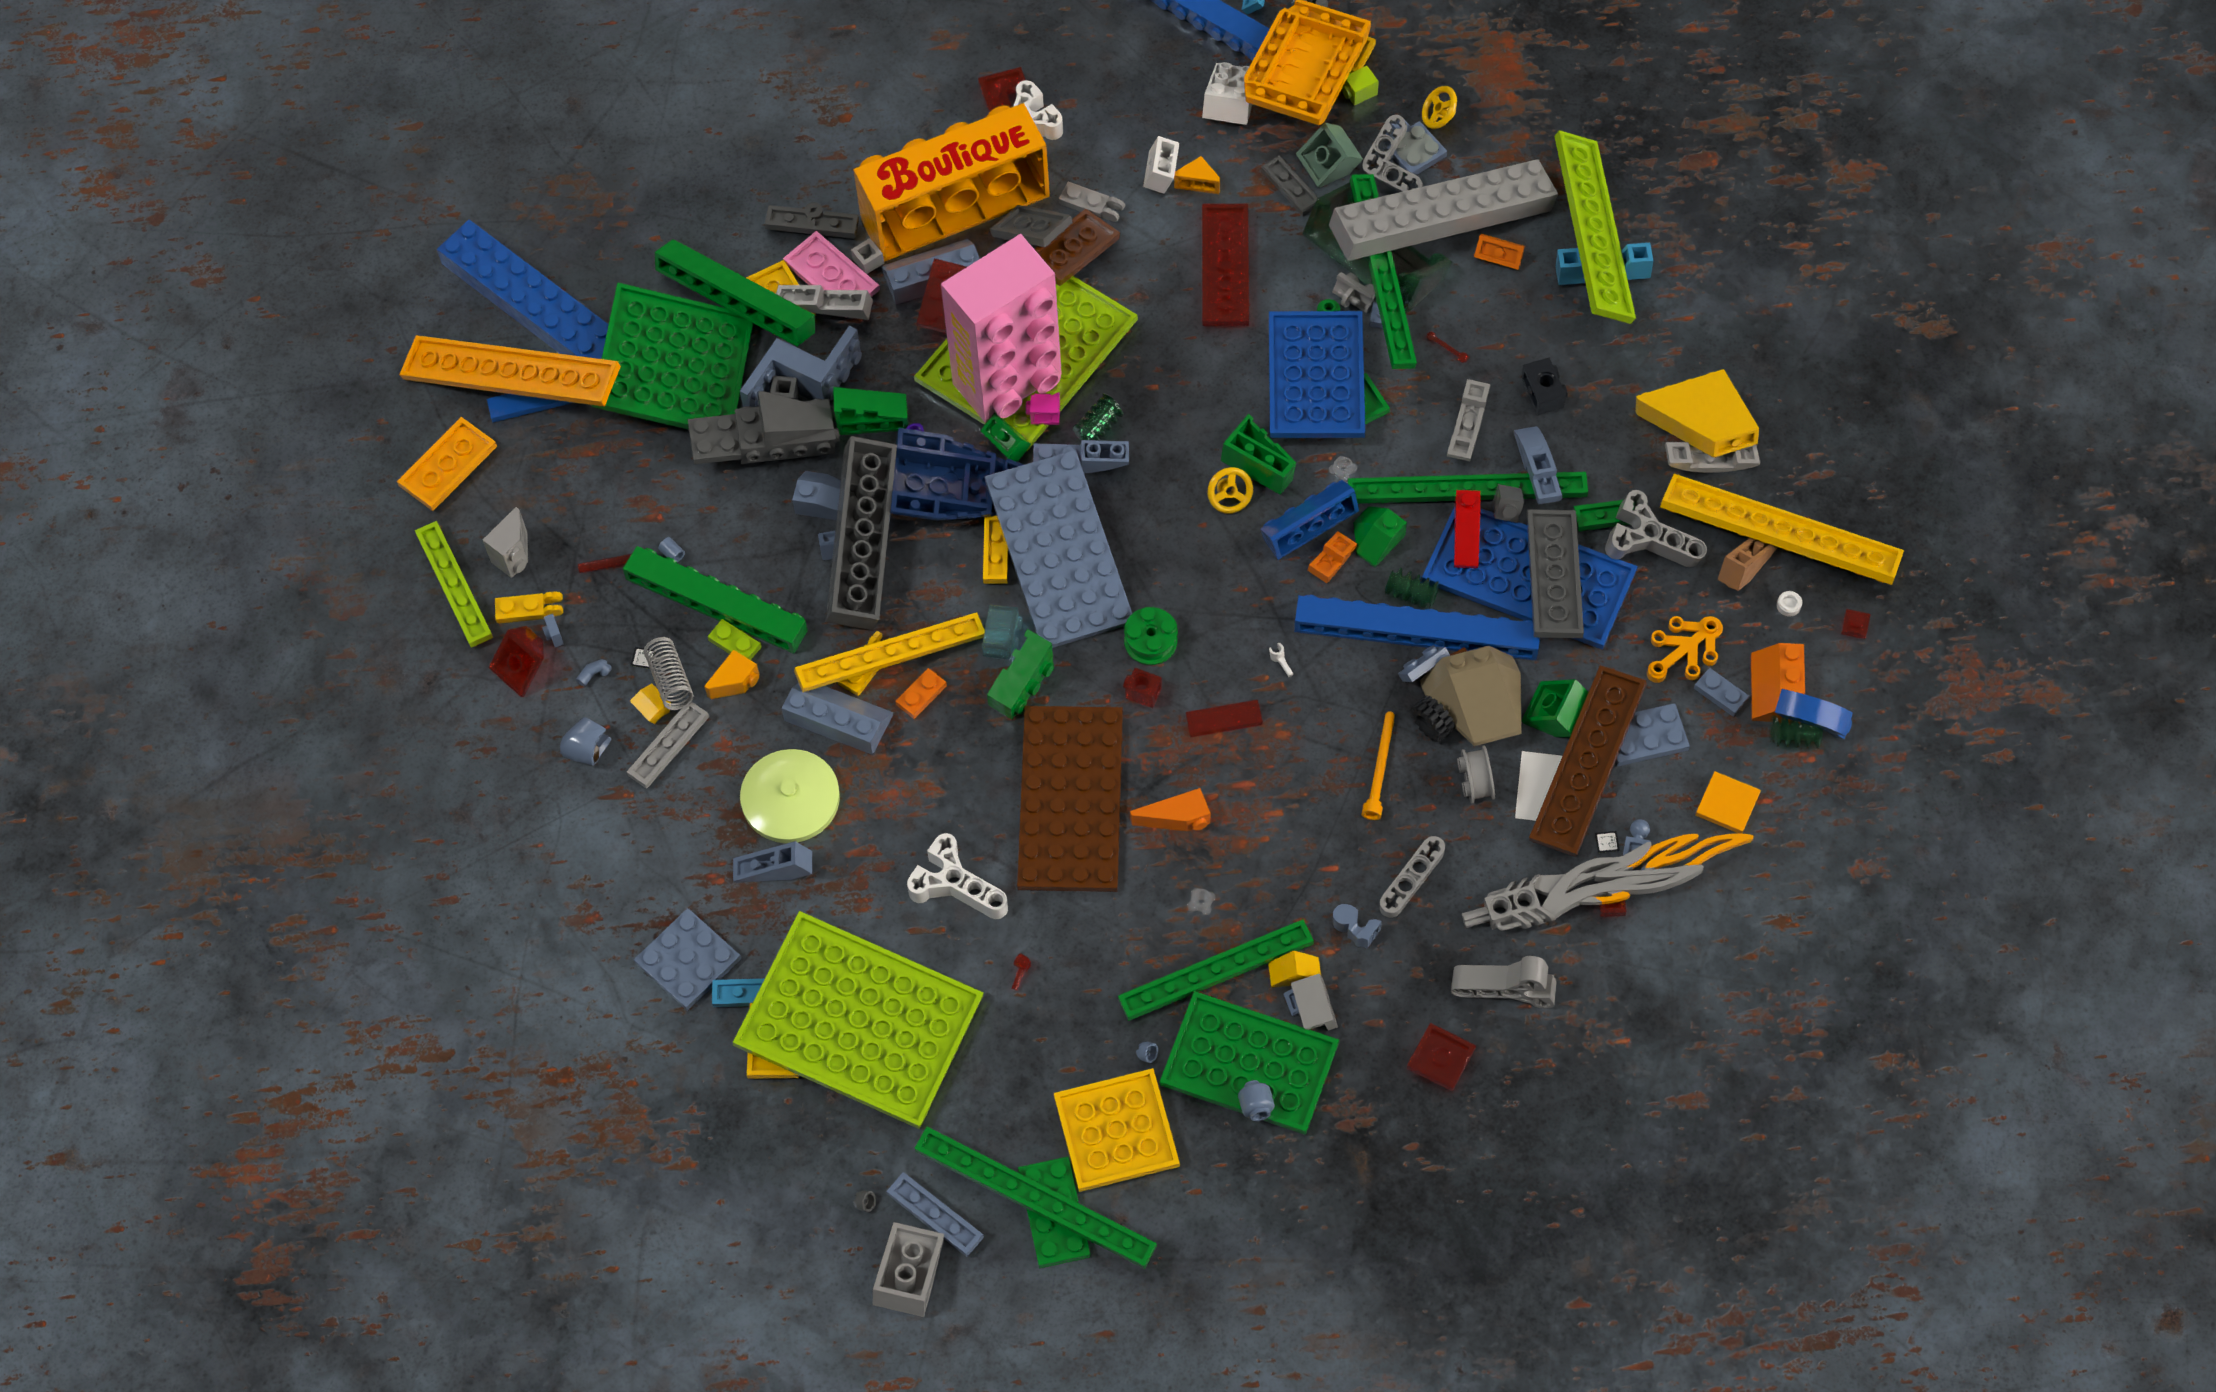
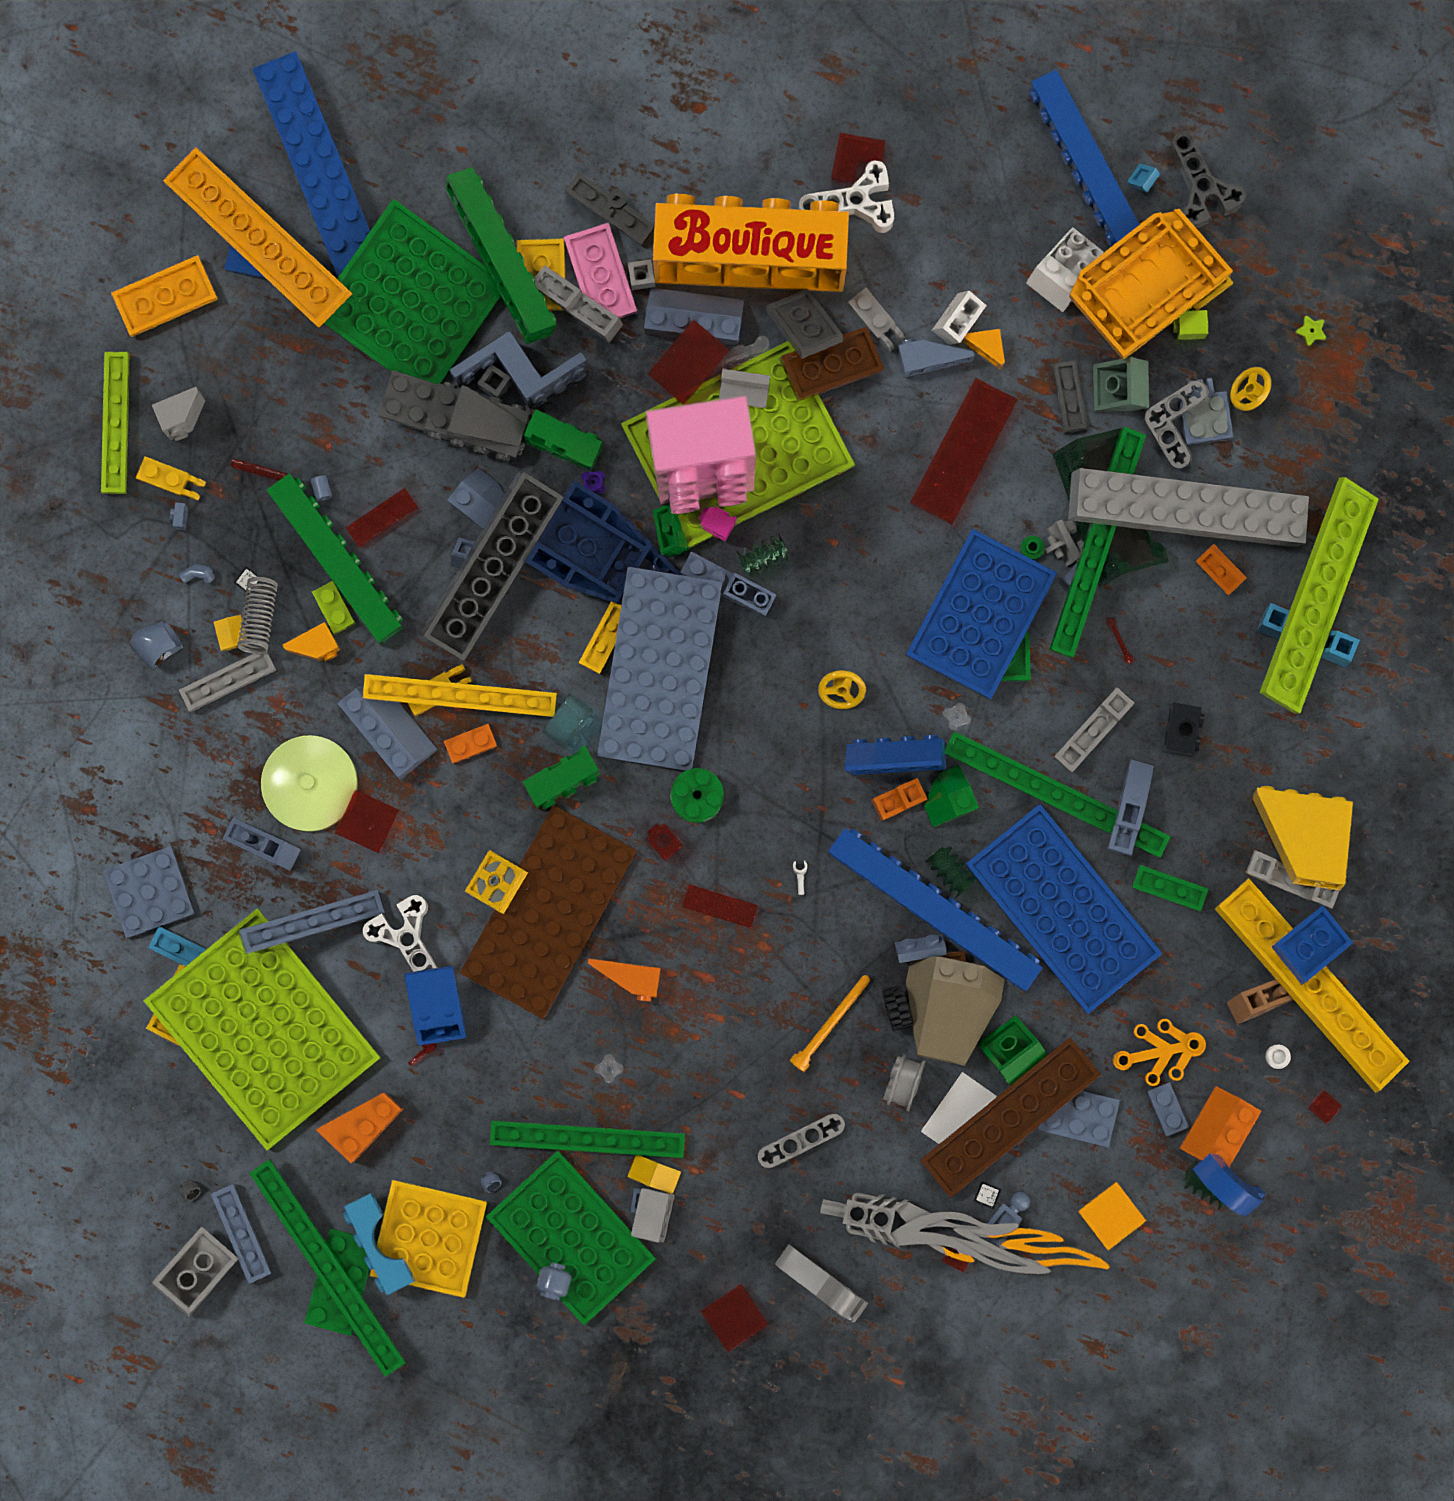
camera: 25 degrees right, 20 degrees up
clear red slope [489,626,544,697] -> none
green wedge [1221,414,1296,495] -> none
sand blue leg [1333,904,1382,949] -> none
red slope [1454,490,1480,568] -> none
dark grey brick [1492,484,1524,523] -> none
dark grey plate [1527,510,1584,638] -> none
light grey beam [1605,490,1707,567] -> none
none -> sand blue plate [238,890,385,954]
none -> orange wedge [316,1093,404,1163]
none -> clear red plate [334,790,399,853]
none -> dark azure arch [343,1193,416,1295]
none -> clear red tile [346,488,419,548]
none -> blue slope [404,966,466,1046]
none -> yellow piece [465,850,528,914]
none -> sand blue slope [897,338,974,377]
none -> blue plate [1271,905,1353,985]
none -> lime plate [1296,316,1326,346]

